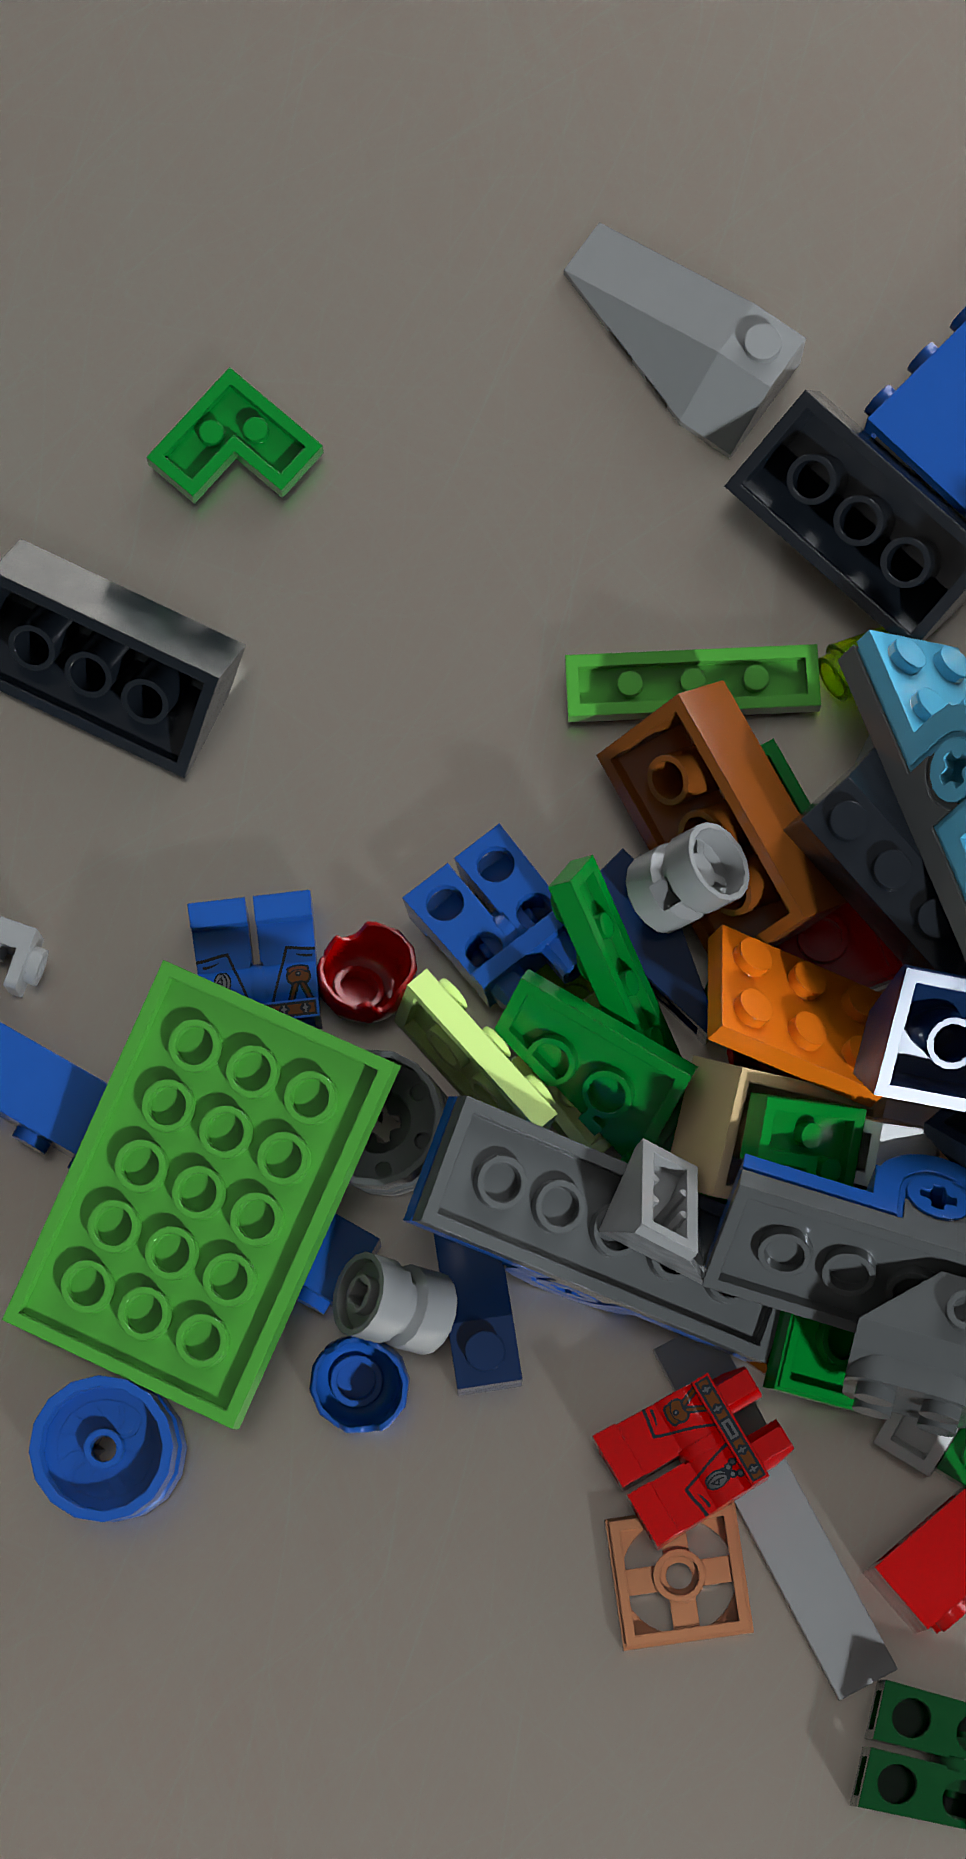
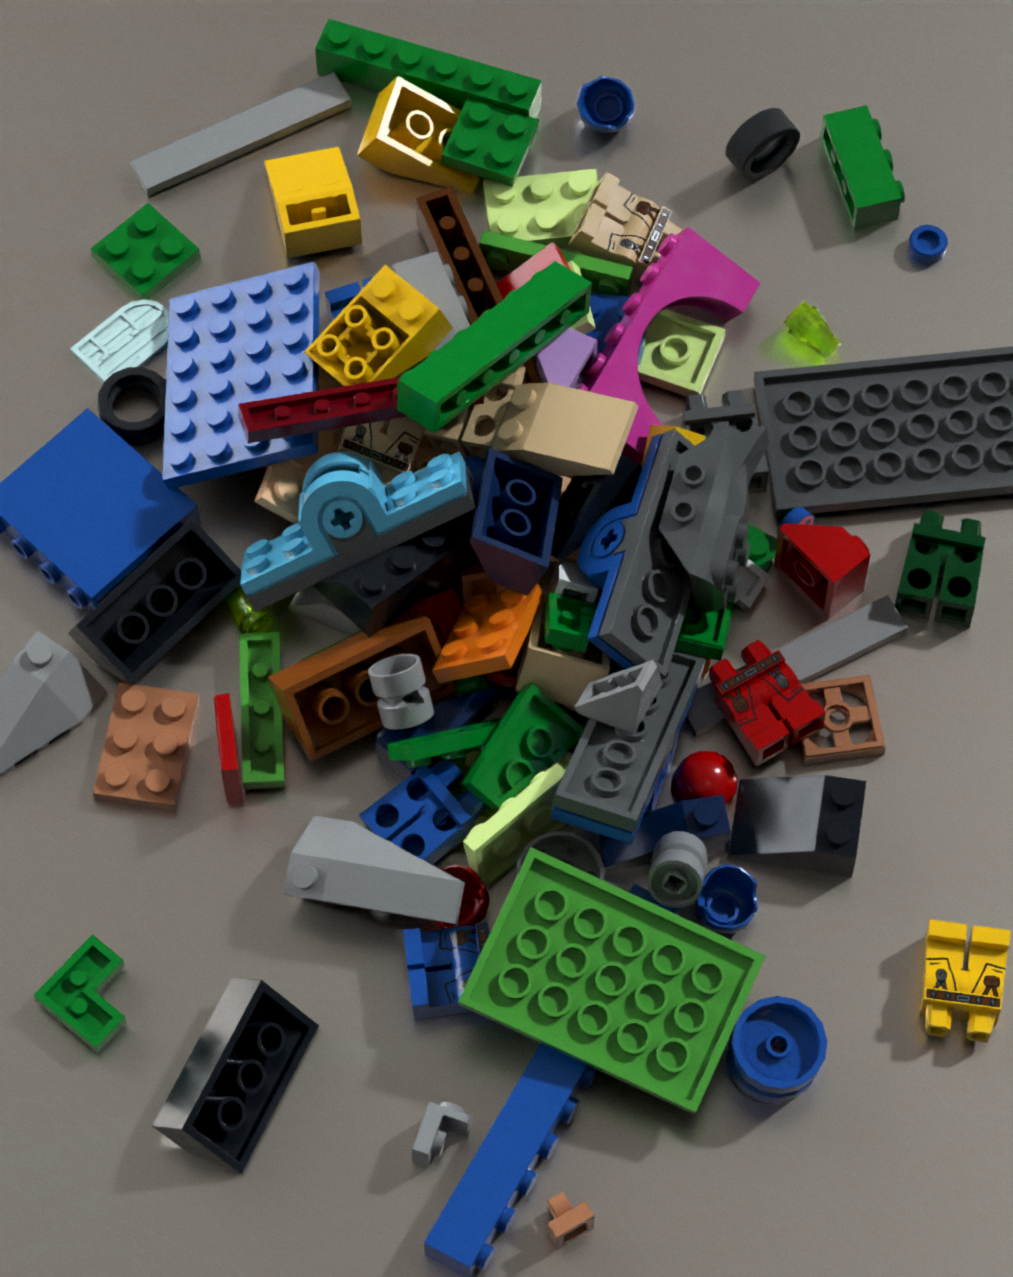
camera: 90 degrees left, 15 degrees down
none -> nougat plate [93,682,200,812]
none -> red tile [213,693,243,804]
none -> light grey wedge [283,815,465,924]
none -> red hair [670,751,738,806]
none -> black slope [728,775,866,877]
none -> yellow hips [920,919,1011,1043]

